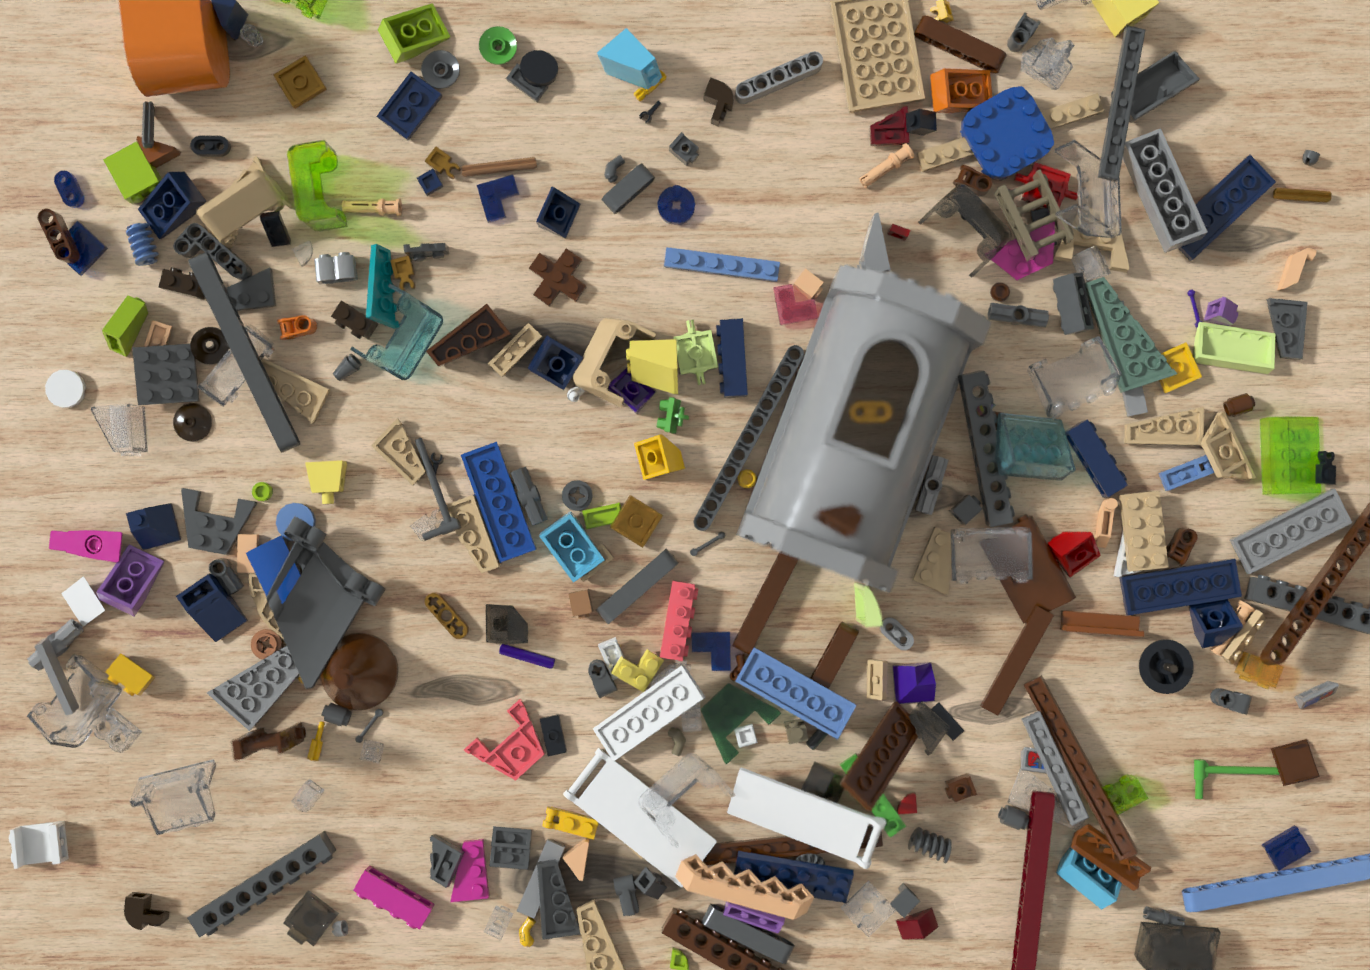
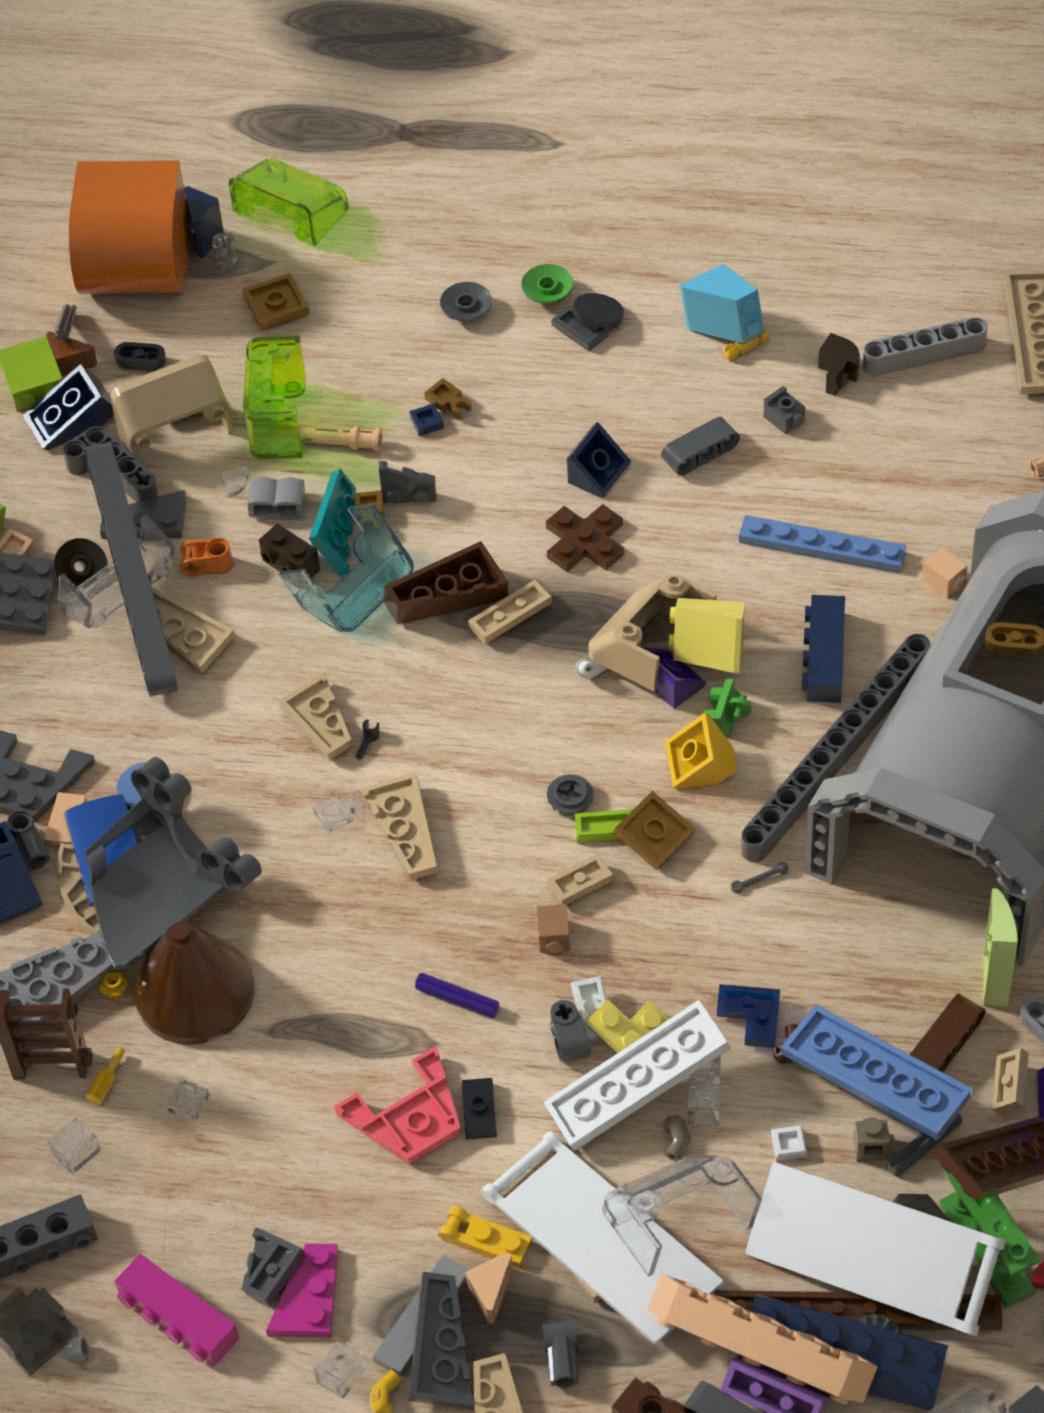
camera: 10 degrees right, 35 degrees down
medium blue piece [126,223,159,266] -> none
dark brown brick [158,267,205,300] -> none
dark brown dish [173,403,212,441] -> none
nougat gear [251,629,283,660] -> none
lime tile [252,482,273,501] -> none
black plate [260,211,291,247] -> none
light yellow torso [305,460,347,504] -> none
dark grey brick [321,702,352,727] -> none
dark grey cone [333,354,362,381] -> none
dark grey hinge [355,709,383,743] -> none
dark blue plate [376,71,442,141] -> none
lime slope [378,3,450,64] -> none
dark grey bar [415,438,461,541] -> none
pearl gold beam [425,592,469,639] -> none
medium nougat axle [461,157,537,177] -> none
blue plate [461,442,537,563] -> none
clear blue plate [477,175,519,223] -> none
clear smoke slope [486,604,528,645] -> none
dark grey slope [489,826,532,870] -> none
dark grey piece [511,466,548,526] -> none
dark blue slope [528,336,583,390] -> none
medium azure slope [539,511,605,583] -> none
dark grey beam [596,548,679,624] -> none
dark grey arm [604,155,625,183] -> none
dark grey brick [634,867,667,900] -> none
black hand [639,101,661,124] -> none
clear blue plate [657,185,695,225] -> none
coral brick [660,580,698,661] -> none
yellowish green plate [674,320,718,385] -> none
clear green wing [700,683,781,765] -> none
reddish brown beam [732,552,799,655] -> none
clear pink plate [773,284,818,326] -> none
reddish brown slope [812,504,864,538] -> none

